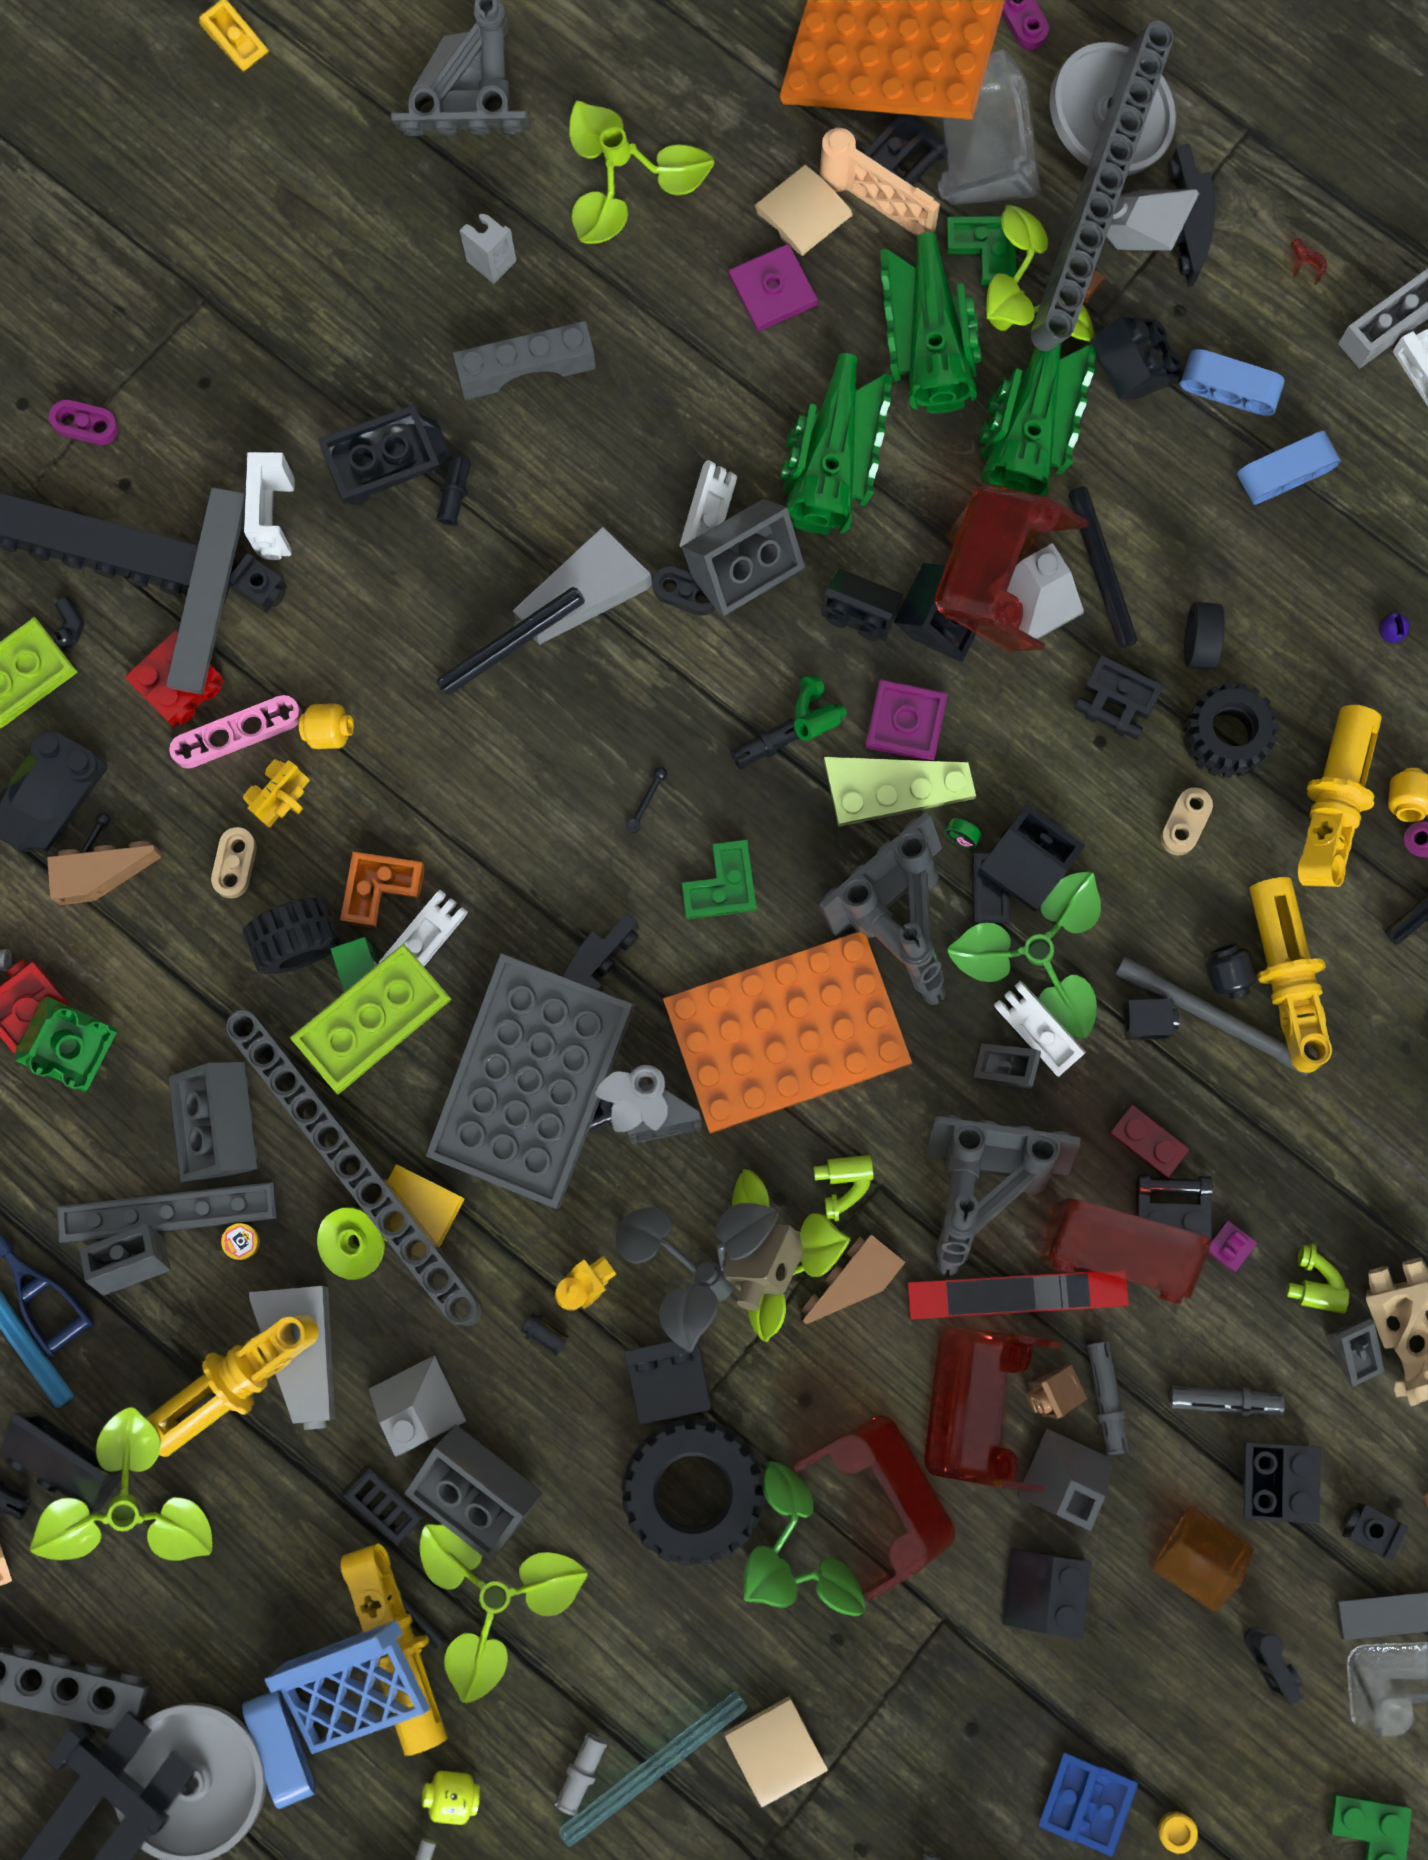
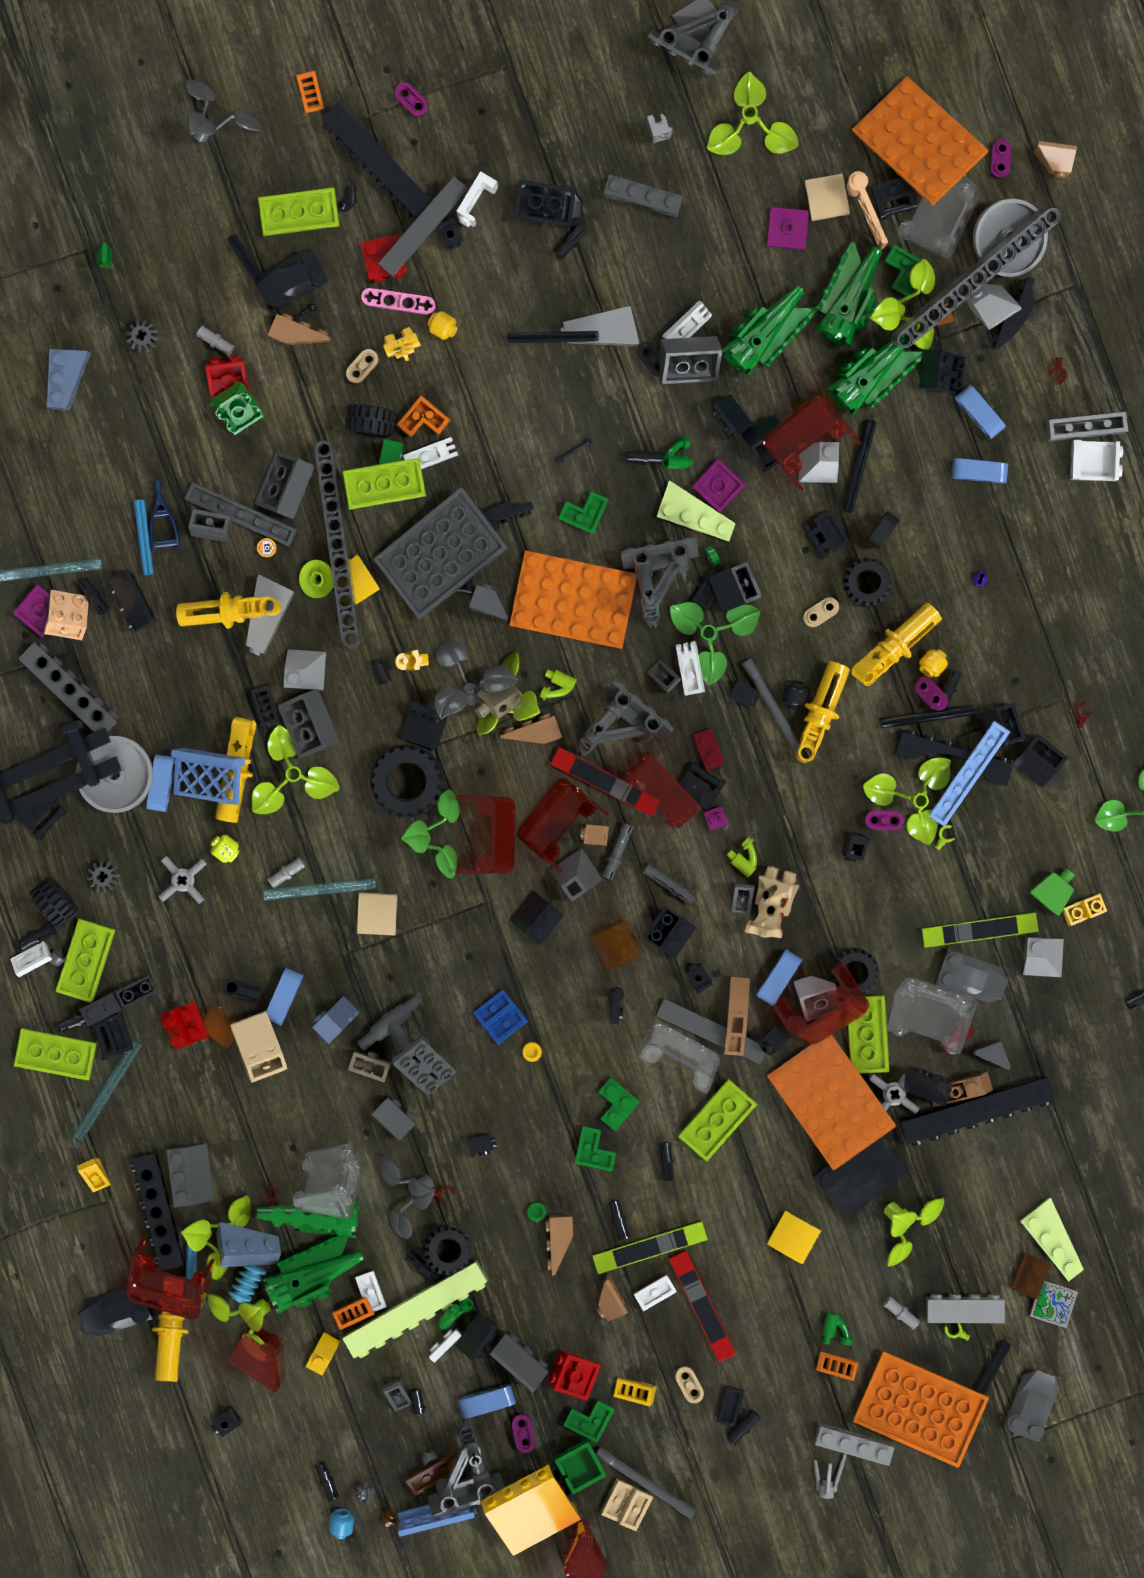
camera: 30 degrees right, 10 degrees up
lime plant [30,1407,212,1561] -> none
light grey plate [595,1065,668,1132] -> none

